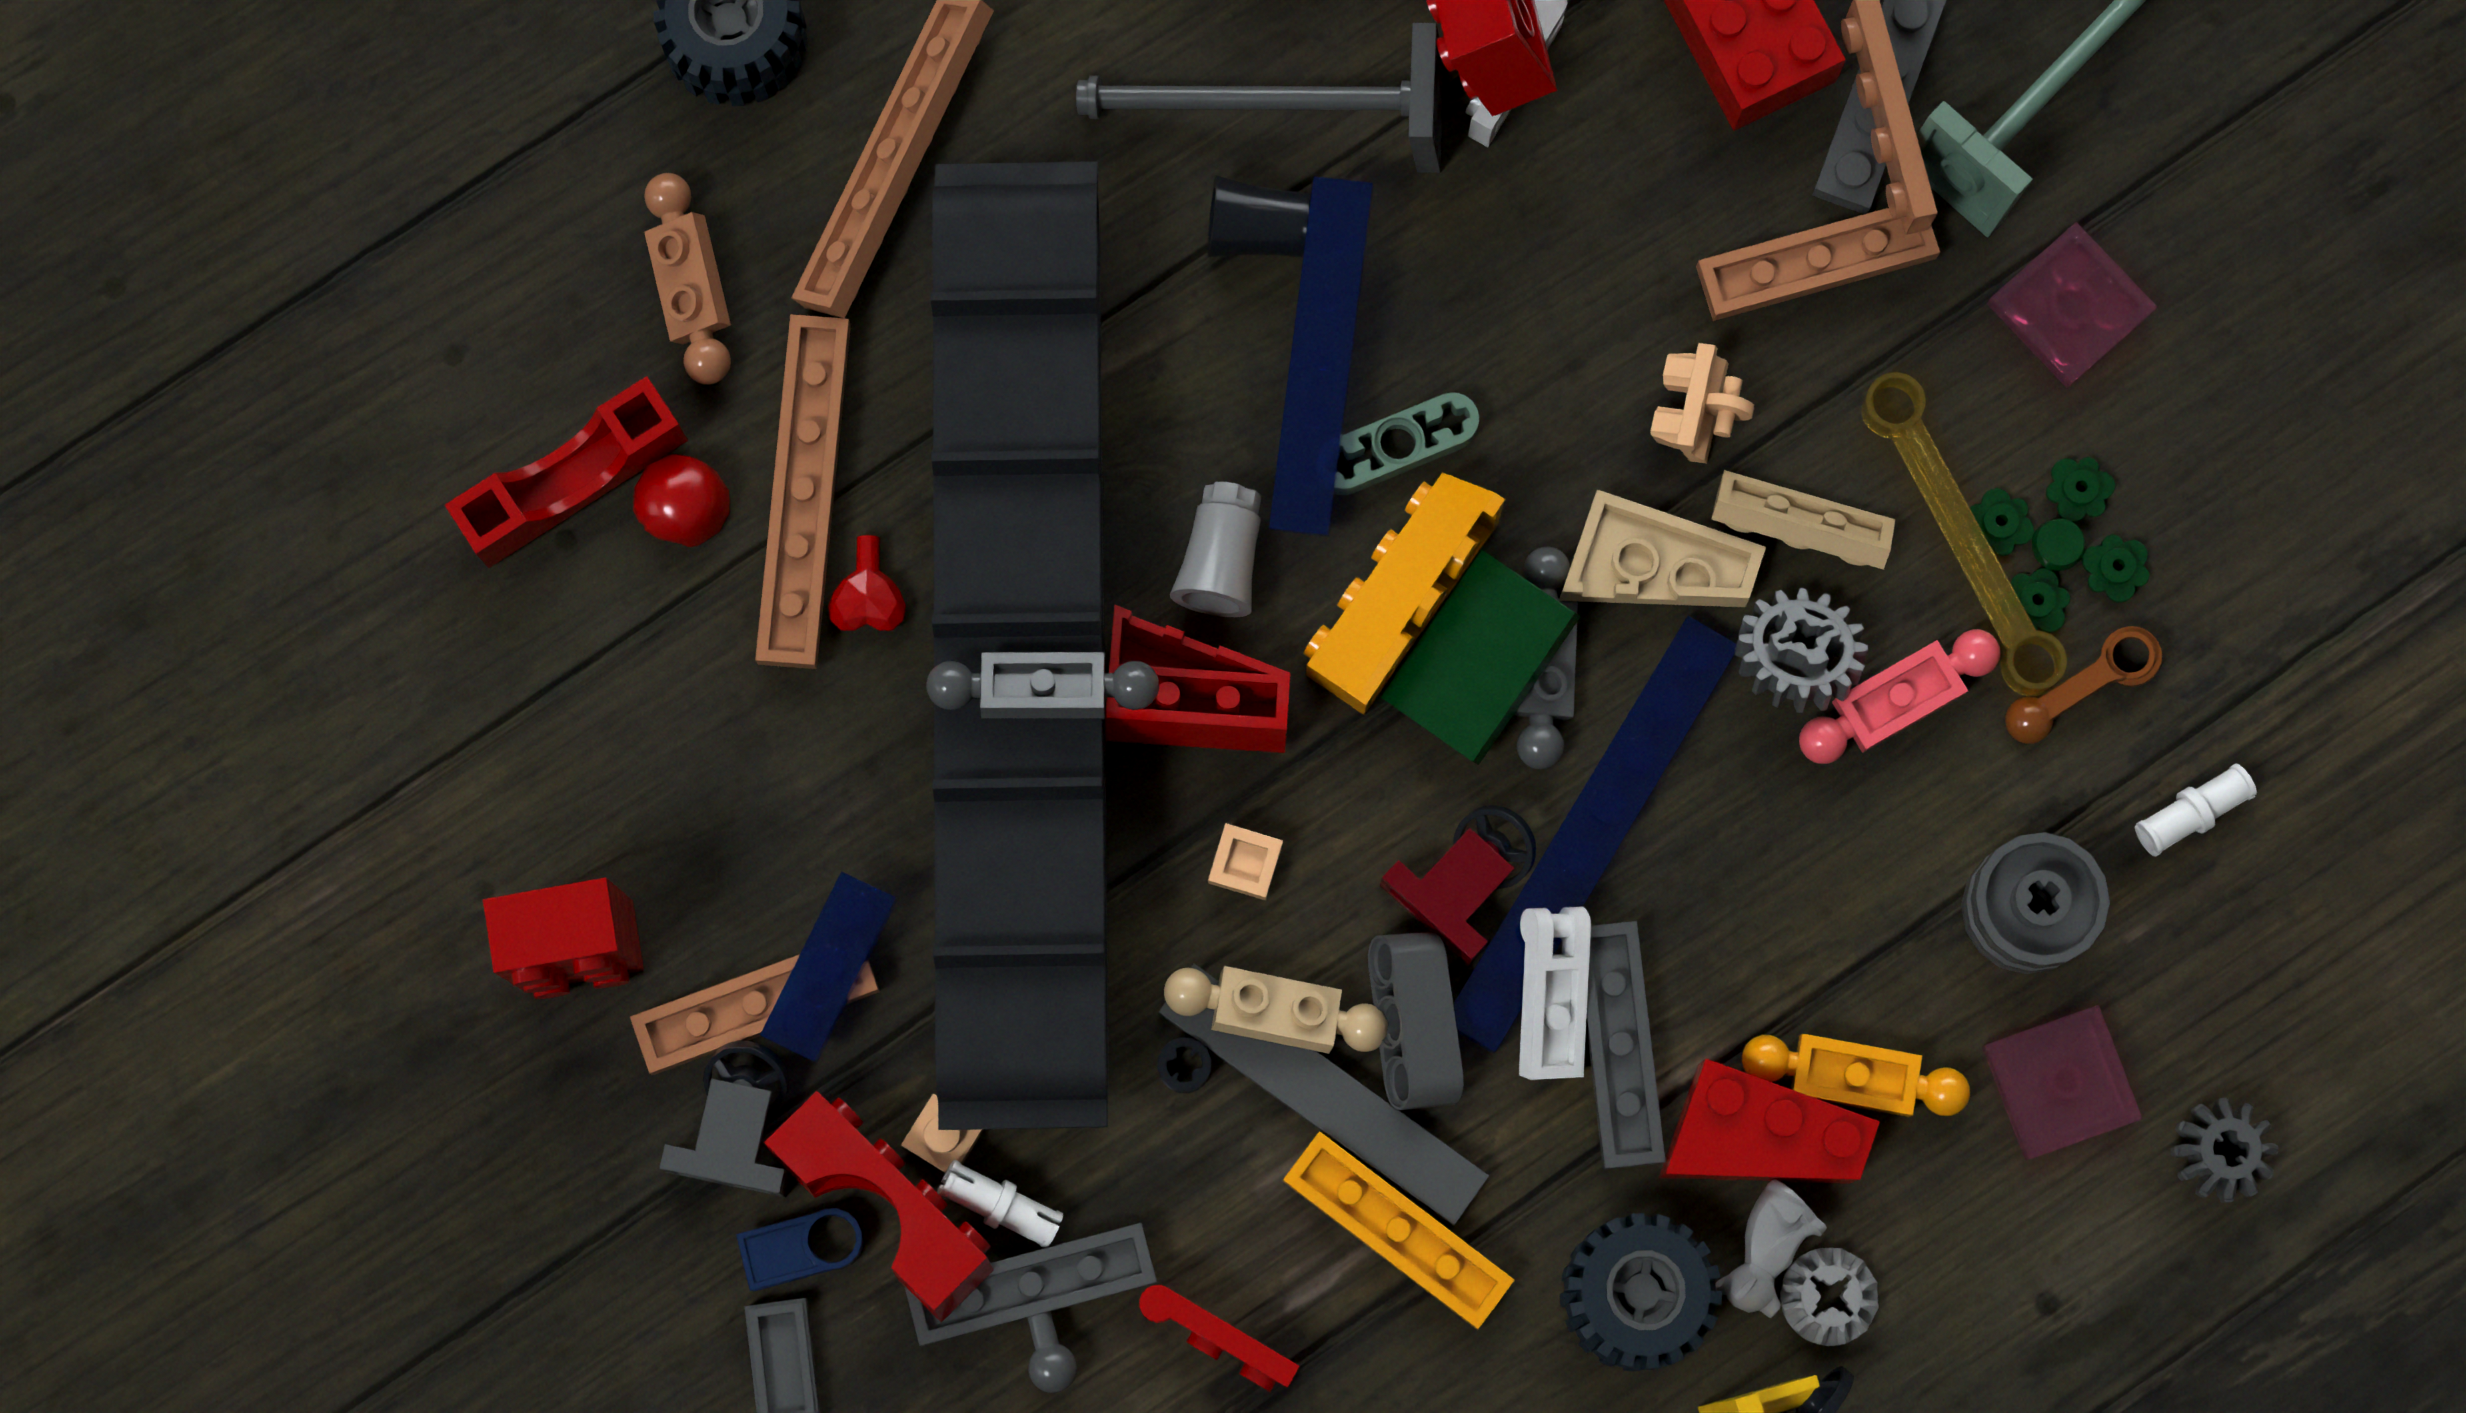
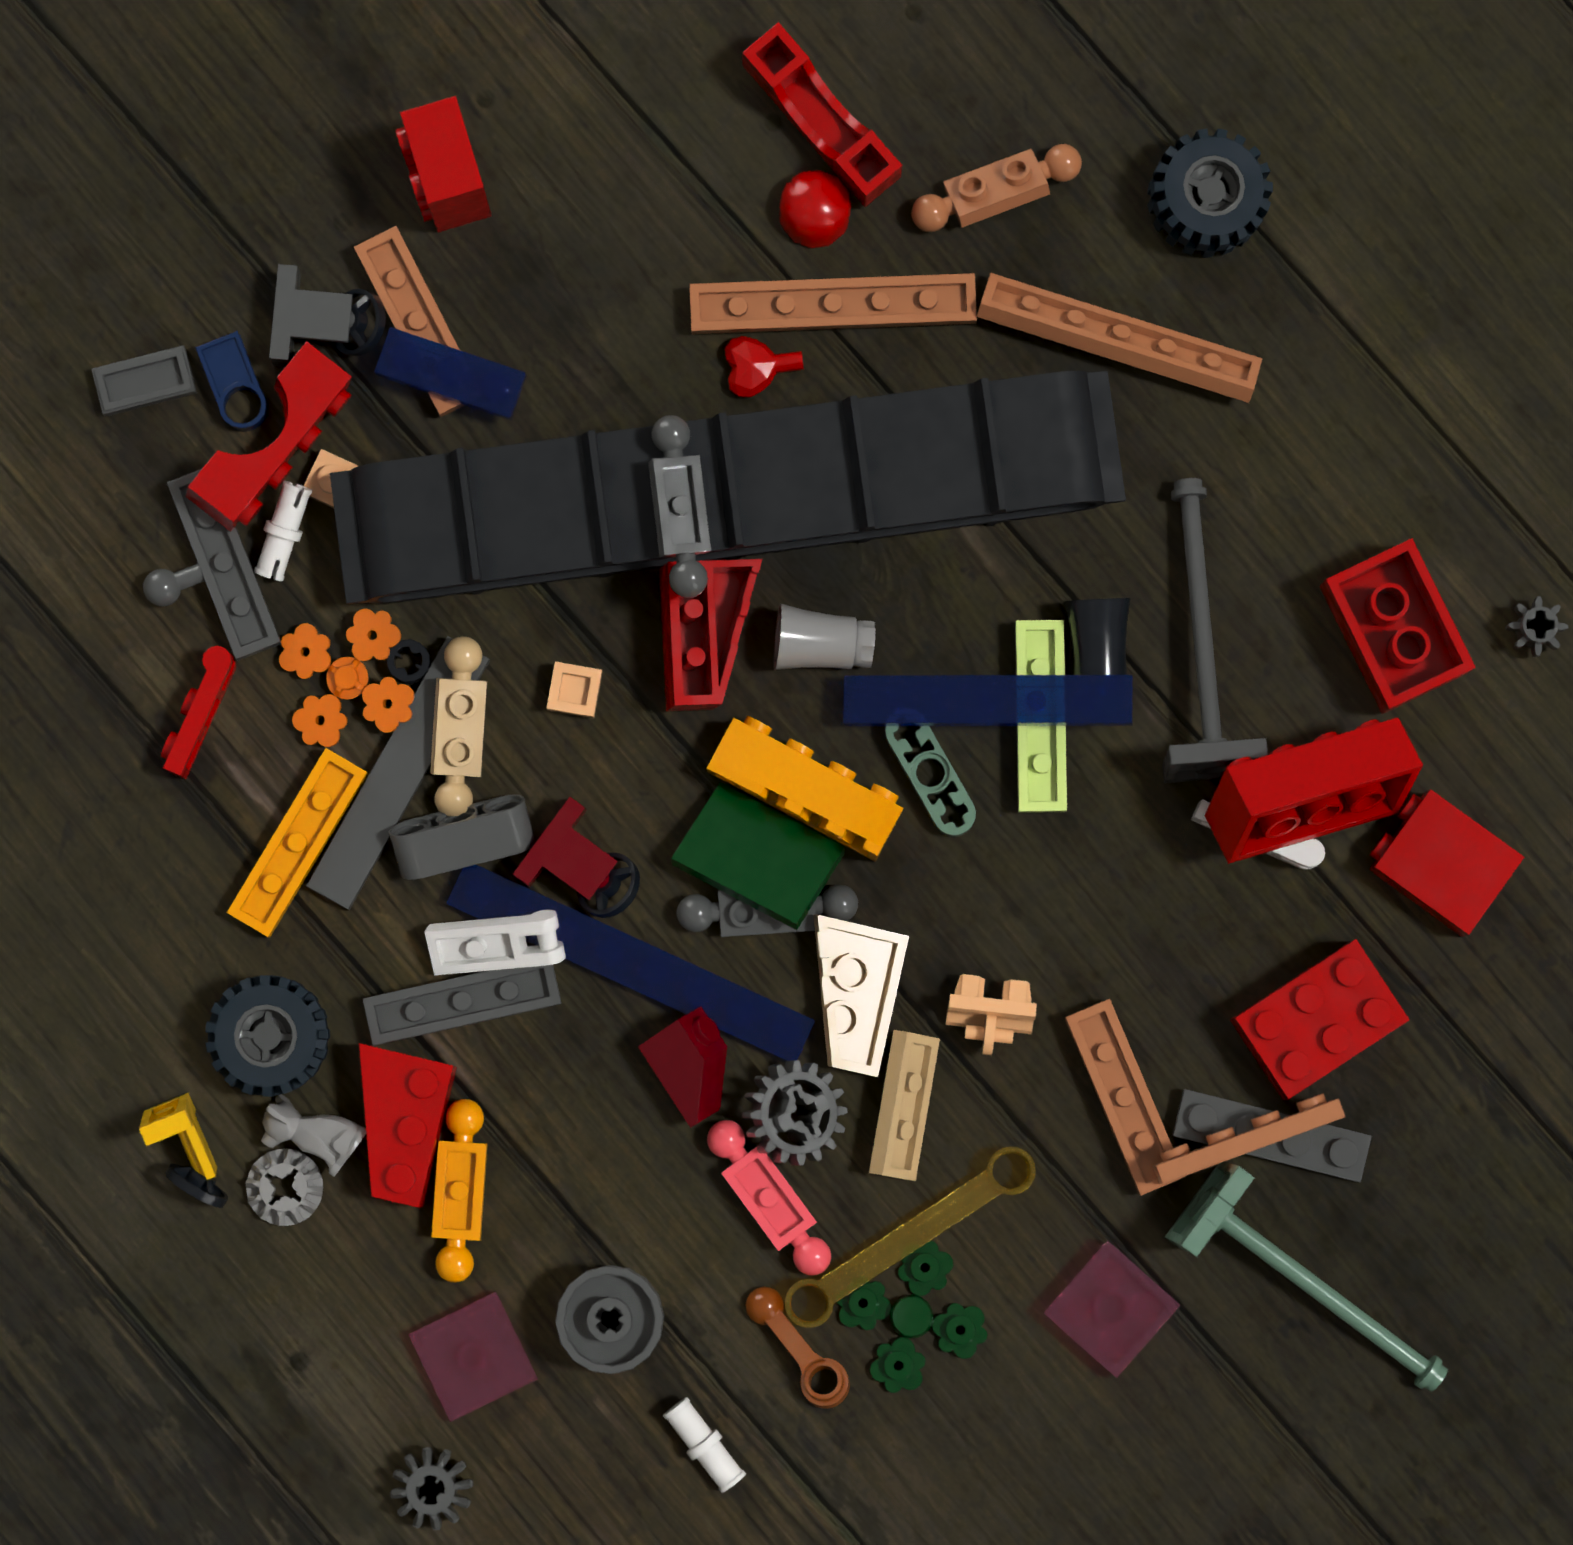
camera: 80 degrees right, 5 degrees up
none -> orange plant [279,609,415,747]
none -> dark red slope [638,1006,727,1128]
none -> yellowish green plate [1015,620,1067,813]

